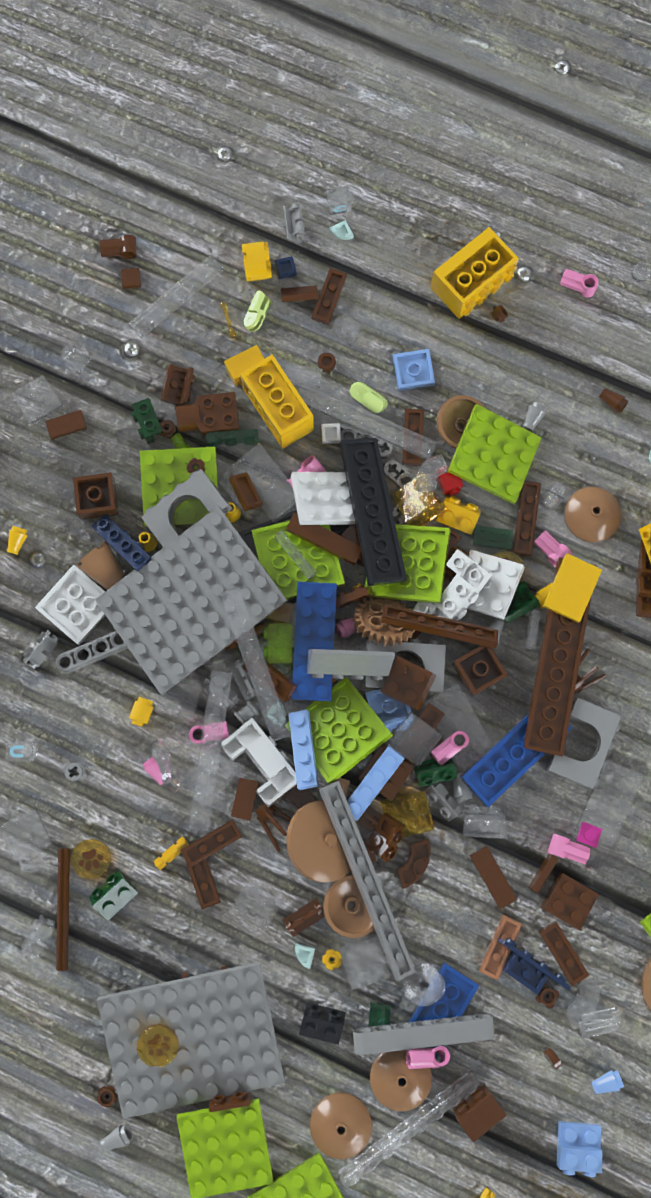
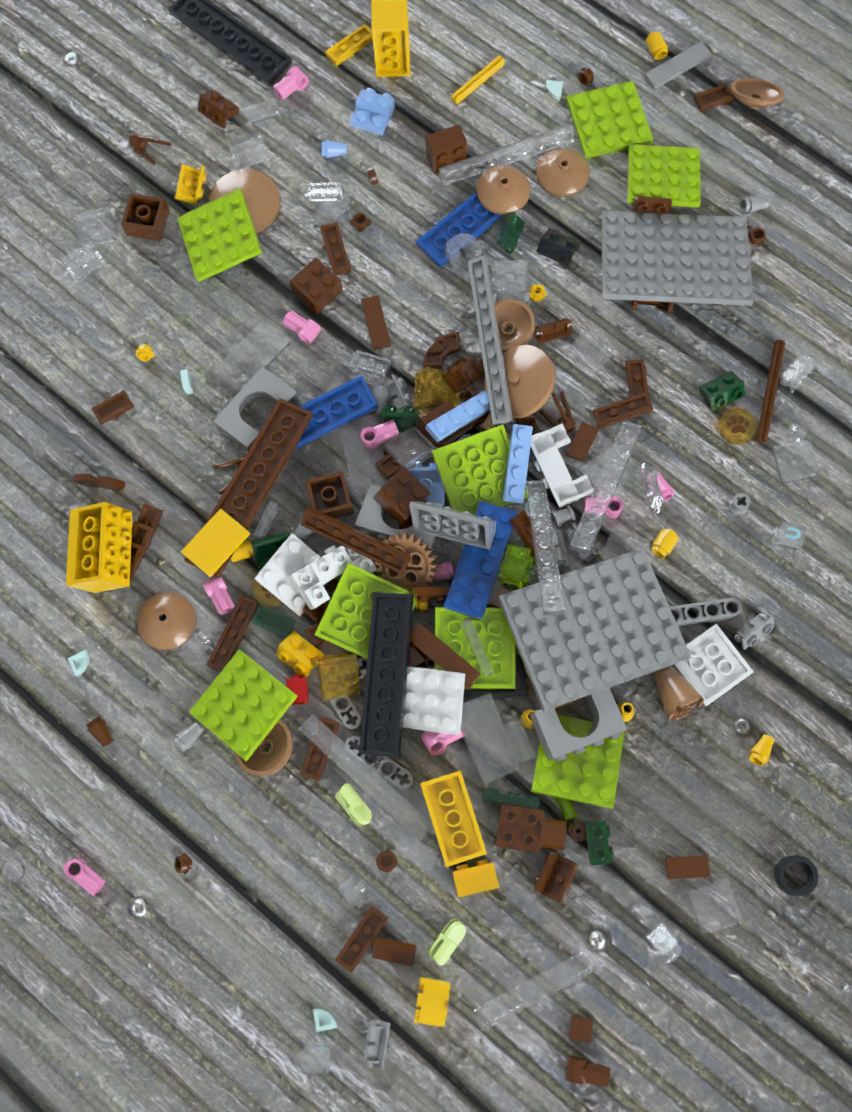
camera: 160 degrees left, 5 degrees down
reddish brown brick [73,472,119,520] -> none
dark blue bracket [92,515,151,571] -> none
clear yellow tile [137,1024,179,1067] -> none
yellow axle [154,837,189,870] -> none
reddish brown plate [187,458,206,474] -> none
clear yellow hinge [220,302,236,338] -> none
reddish brown tile [229,472,263,511] -> none
dark blue tile [275,256,297,279] -> none
light aqua tile [295,943,315,969] -> none
white tile [321,423,341,444] -> none
light grey beam [353,1014,494,1055] -> none
light blue tile [392,349,435,391] -> none
bright pink piece [405,1046,450,1069] -> none
clear tile [416,454,448,493] -> none
yellow brick [430,227,519,319] -> none
nougat tile [478,915,522,981] -> none
dark blue bracket [497,938,570,995] -> none
reddish brown tile [528,854,558,893] -> none
dark pink plate [576,822,602,848] -> none

